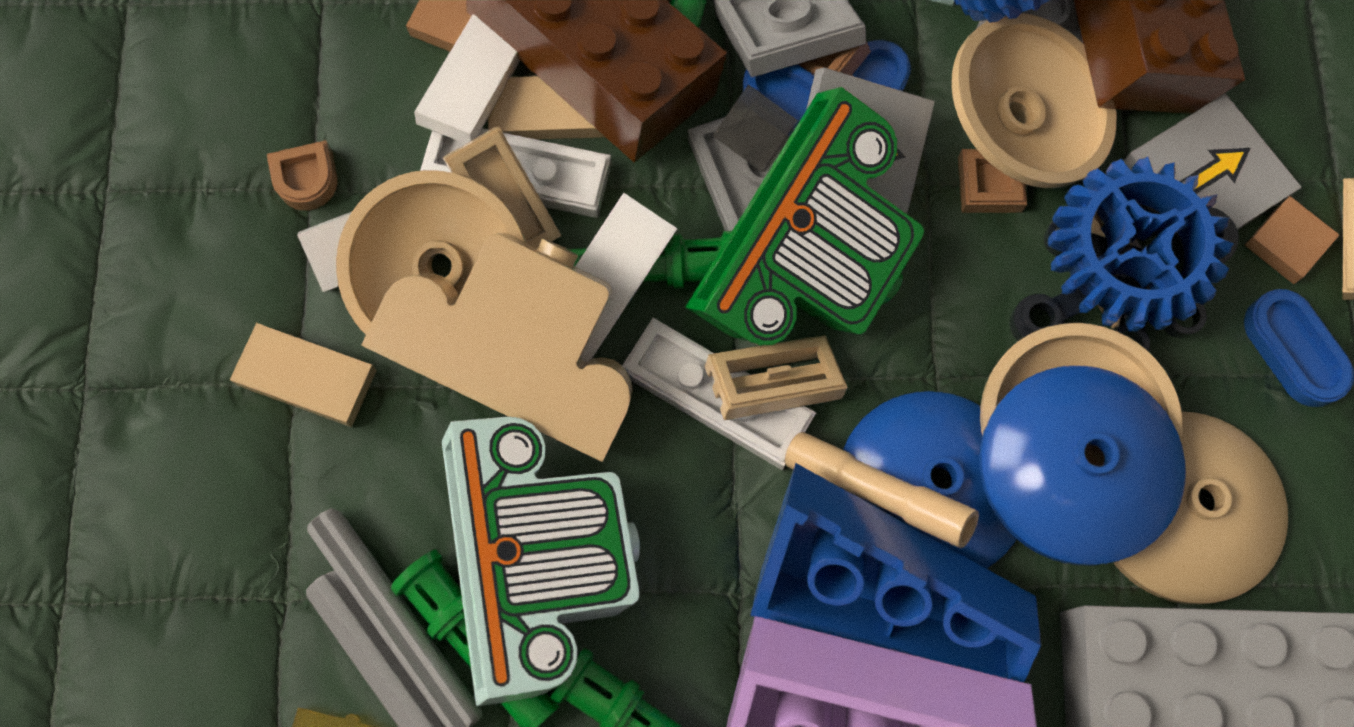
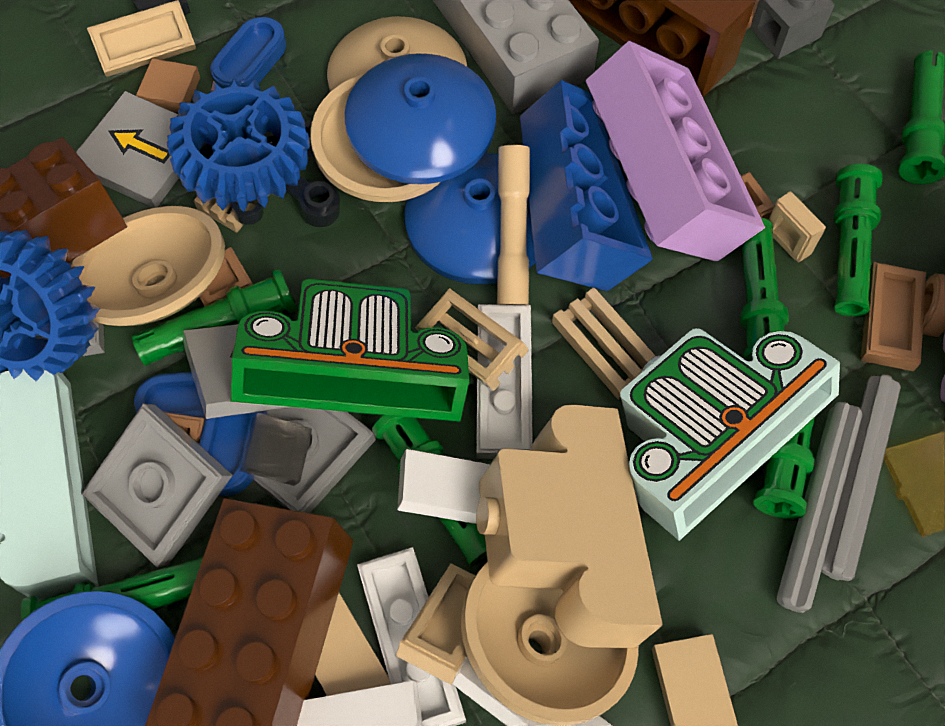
camera: 120 degrees left, 10 degrees down
none -> green pin [131,268,298,366]
none -> tan tile [552,288,656,400]

